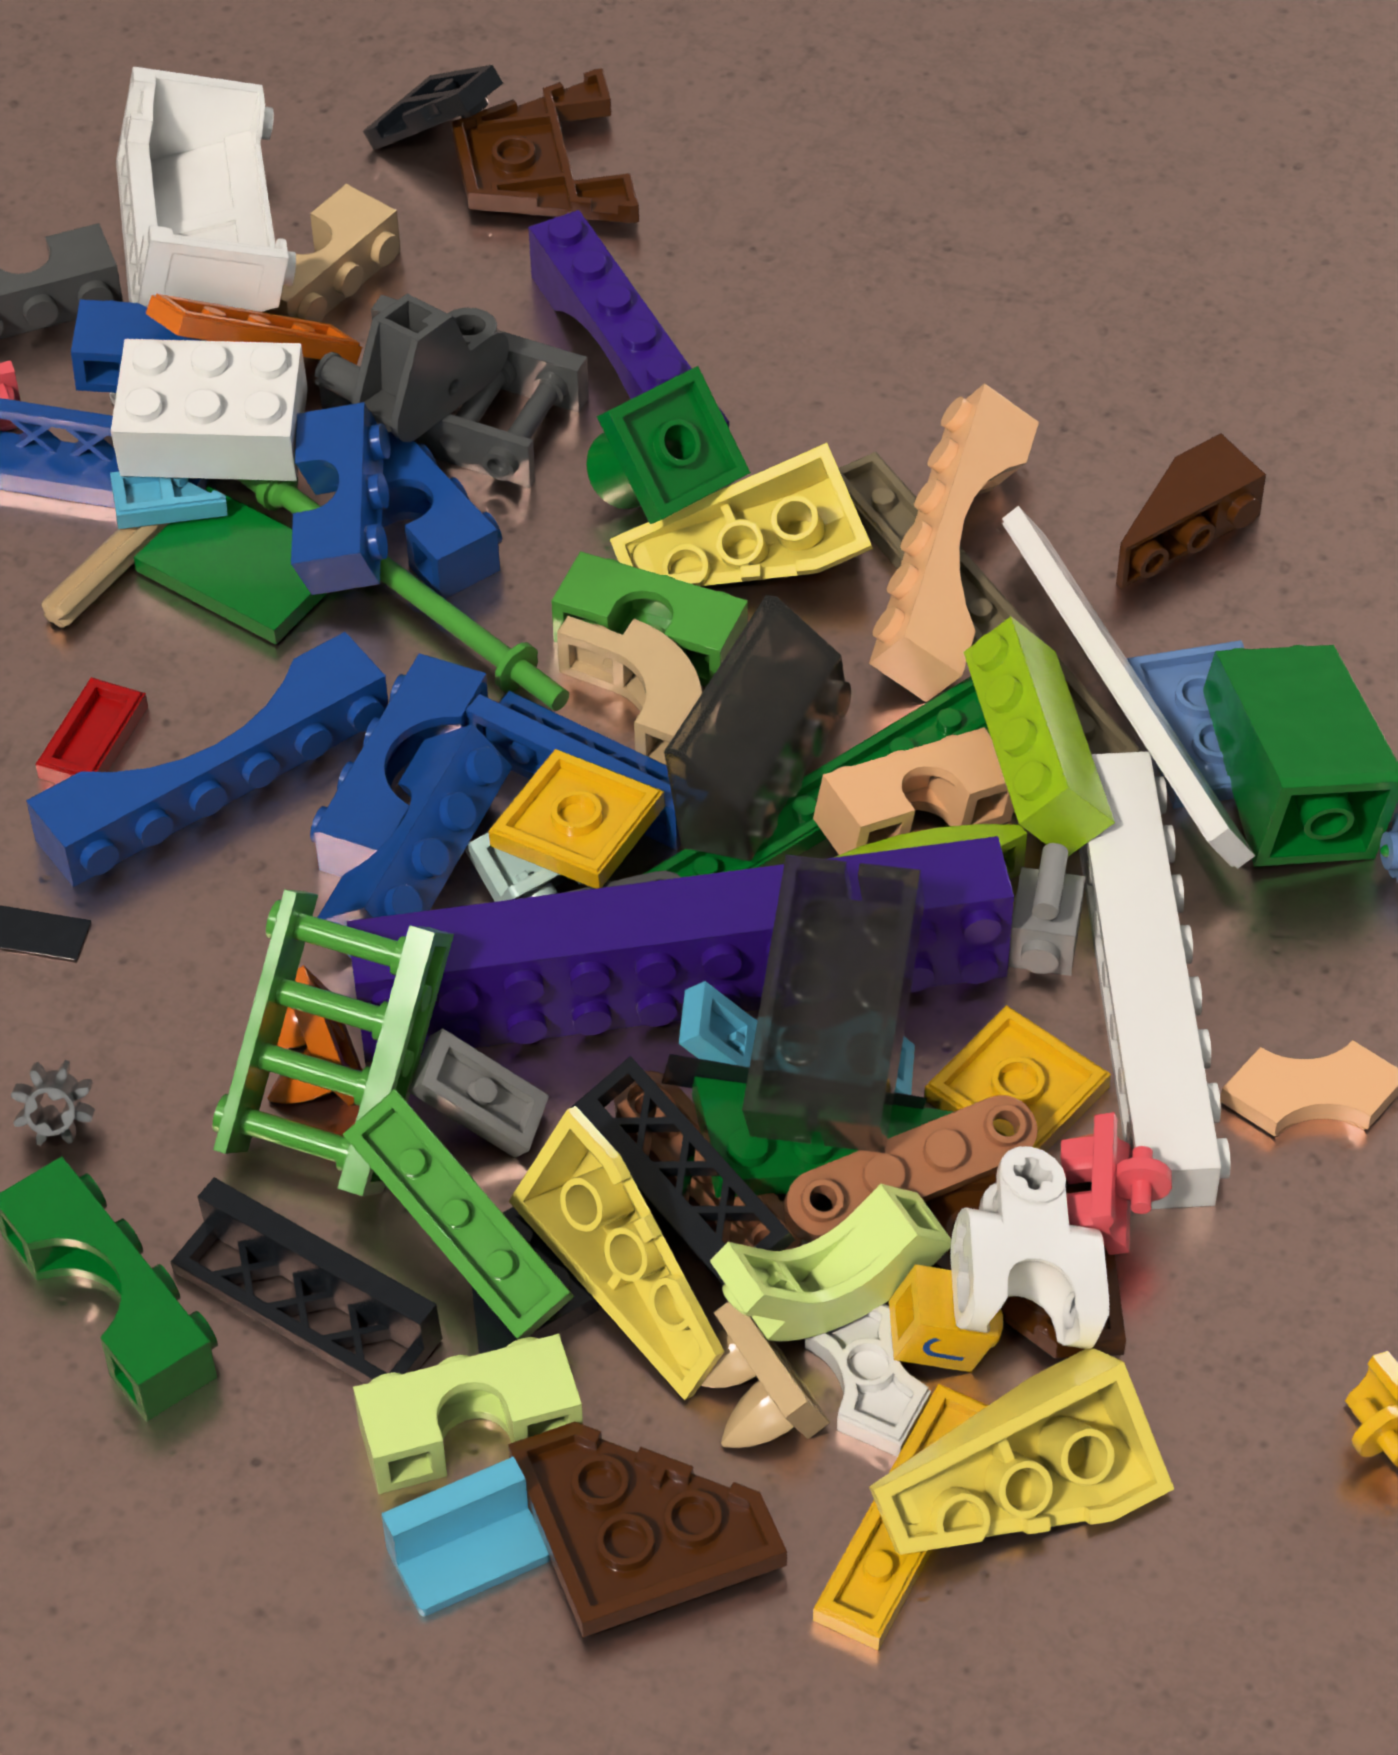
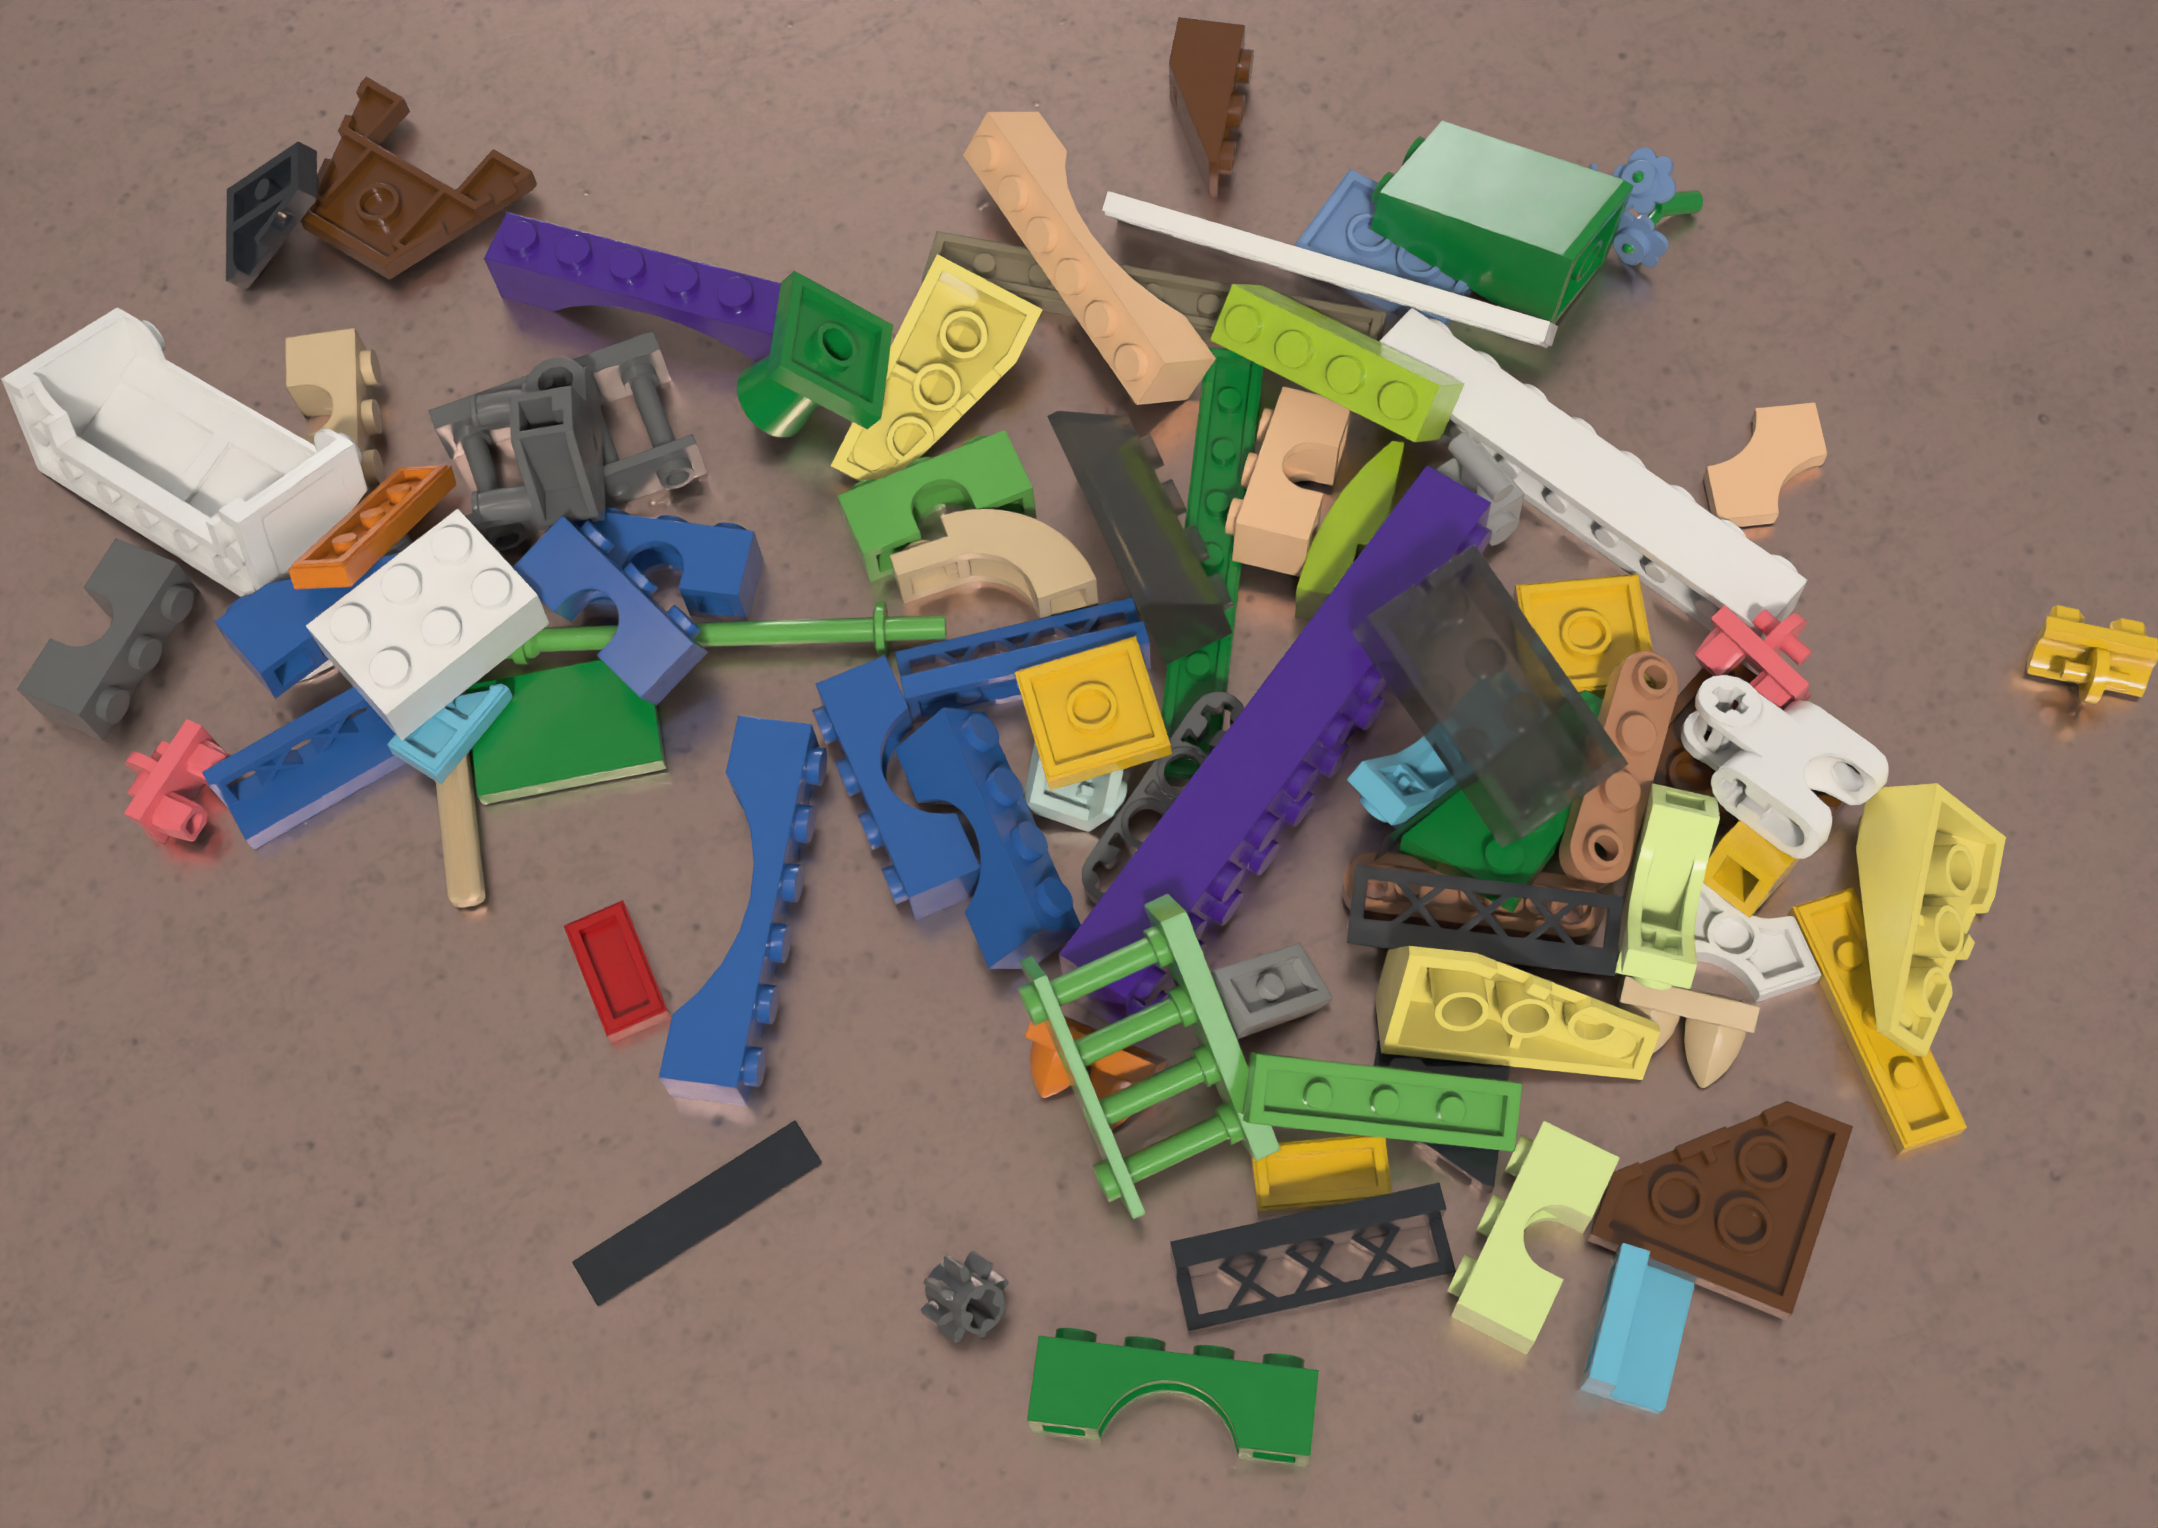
camera: 40 degrees left, 15 degrees up
none -> yellow tile [1251,1135,1392,1217]

